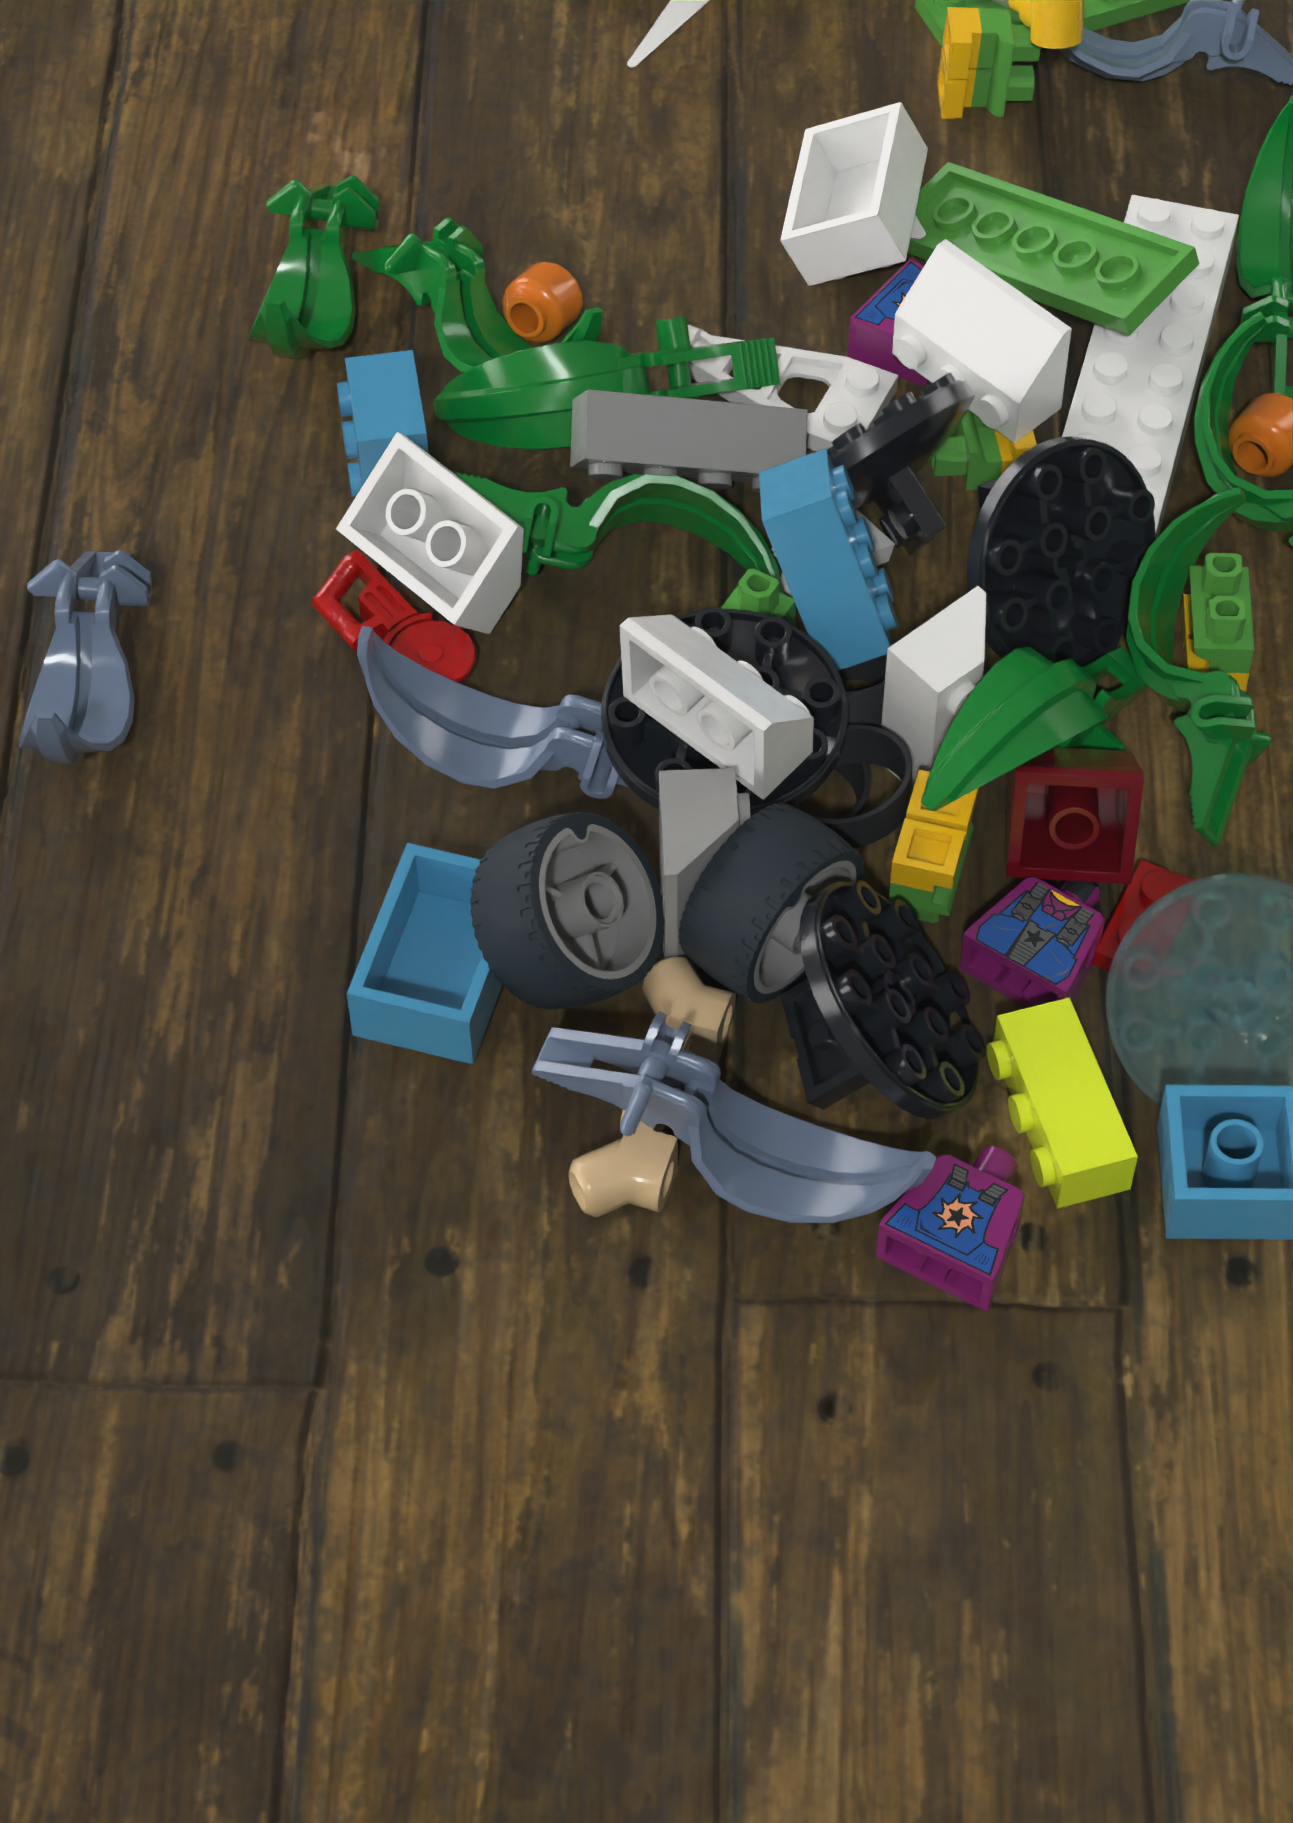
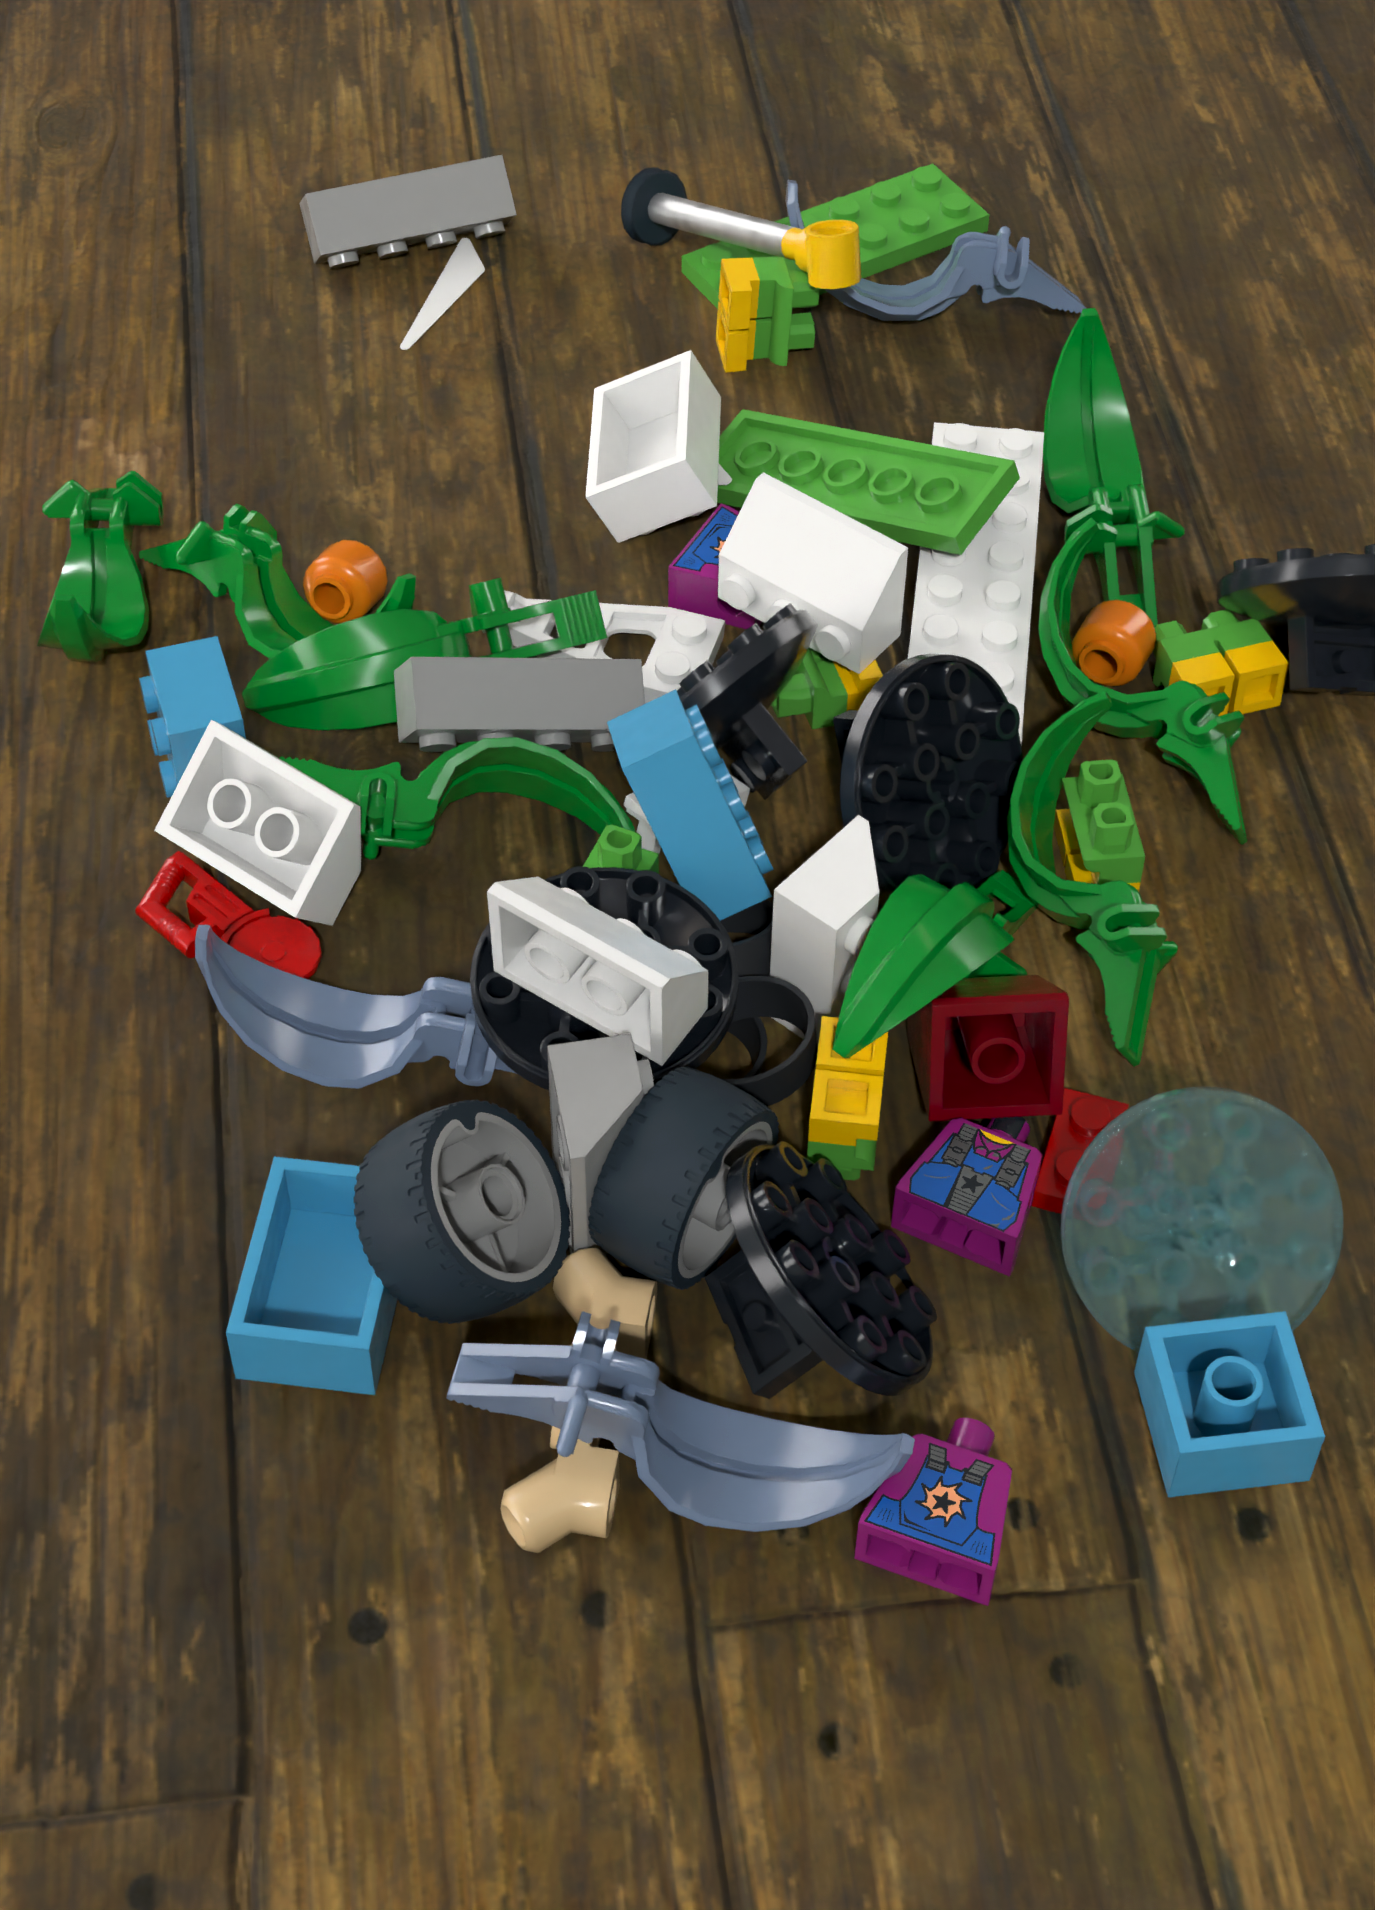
camera: 10 degrees left, 5 degrees down
neon yellow brick [987,997,1138,1209] -> none

